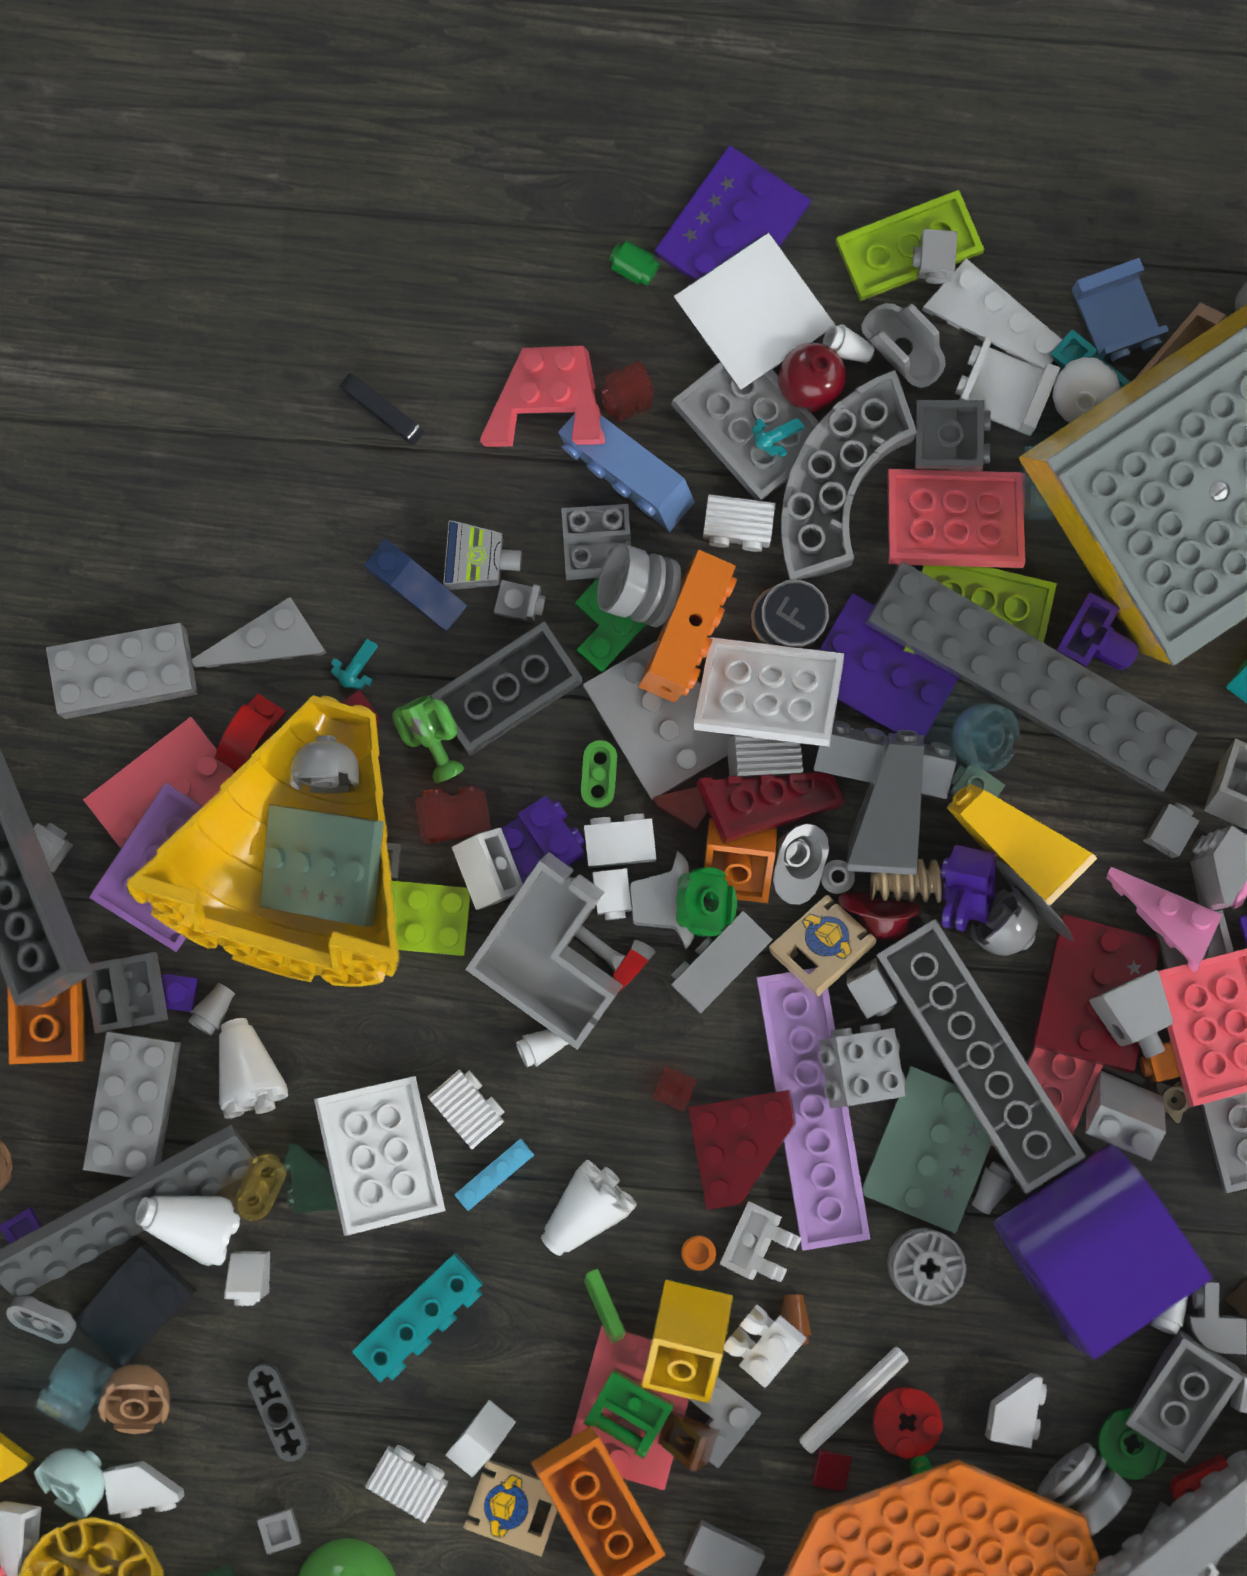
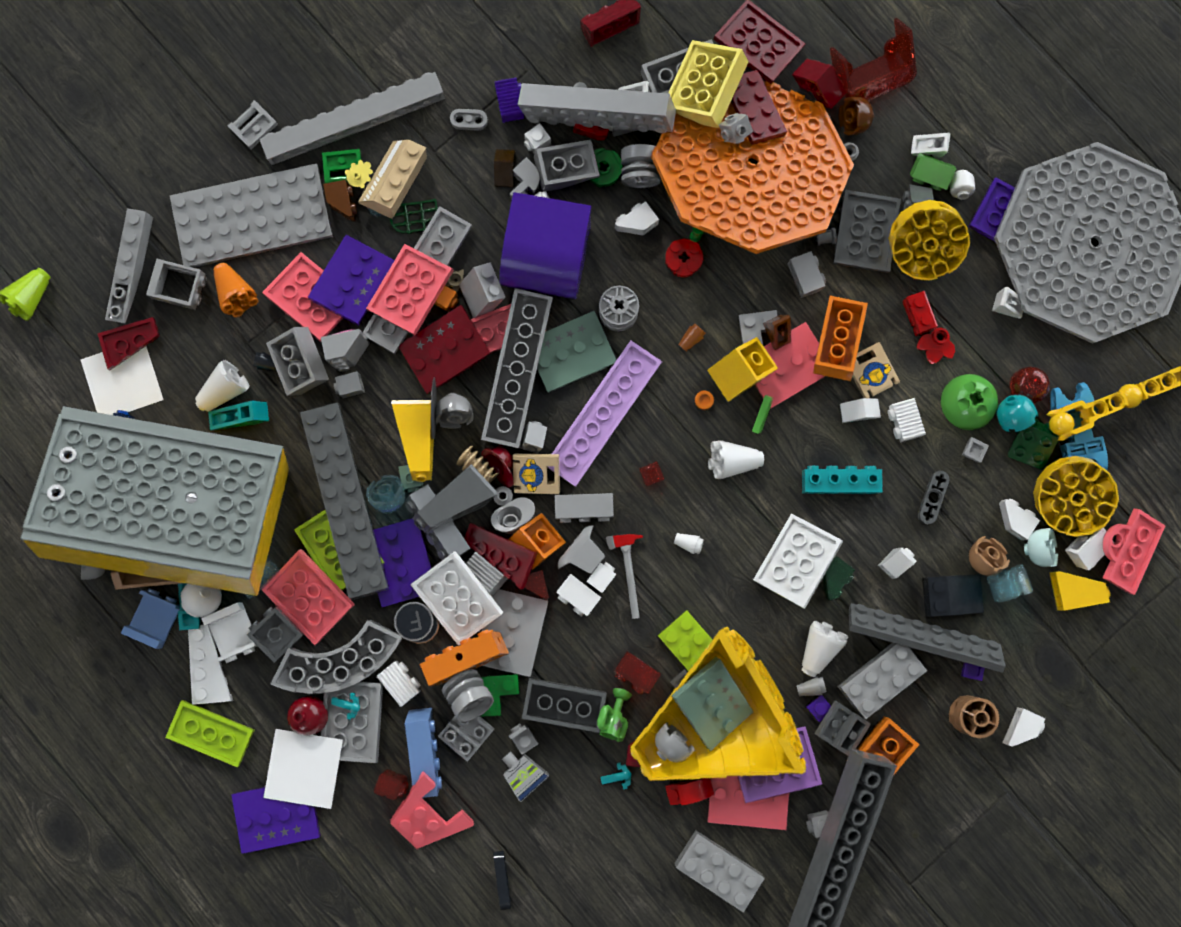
camera: 135 degrees left, 0 degrees up
light grey plate [6,1296,76,1344] -> none
white cone [135,1196,240,1266] -> none
light grey wing [191,597,326,668] -> none
clear yellow plate [235,1154,286,1221] -> none
dark blue slope [364,539,467,632] -> none
white brick [428,1070,505,1149] -> none
white brick [452,827,523,910] -> none
medium azure piece [454,1139,535,1211] -> none
light grey piece [465,852,623,1050] -> none
dark purple plate [501,796,586,884] -> none
bright green plate [581,740,617,809] -> none
green plate [583,1369,674,1459] -> none
green brick [609,240,660,286] -> none
green plate [676,867,737,937] -> none
dark red plate [688,1089,796,1210] -> none
white plate [720,1201,801,1282] -> none
white plate [724,1305,807,1388] -> none
white axle [799,1347,908,1453] -> none
dark red slope [810,1448,852,1491] -> none
light grey brick [819,1023,906,1108] -> none
white cone [822,324,874,363] -> none
light grey piece [861,303,946,388] -> none
light grey brick [912,229,957,284] -> none
dark purple brick [941,845,996,931] -> none
light grey cone [972,1161,1015,1215] -> none
dark purple brick [1056,592,1138,670] -> none
light grey torso [1089,970,1173,1059] -> none
bright pink wing [1106,867,1222,972] -> none

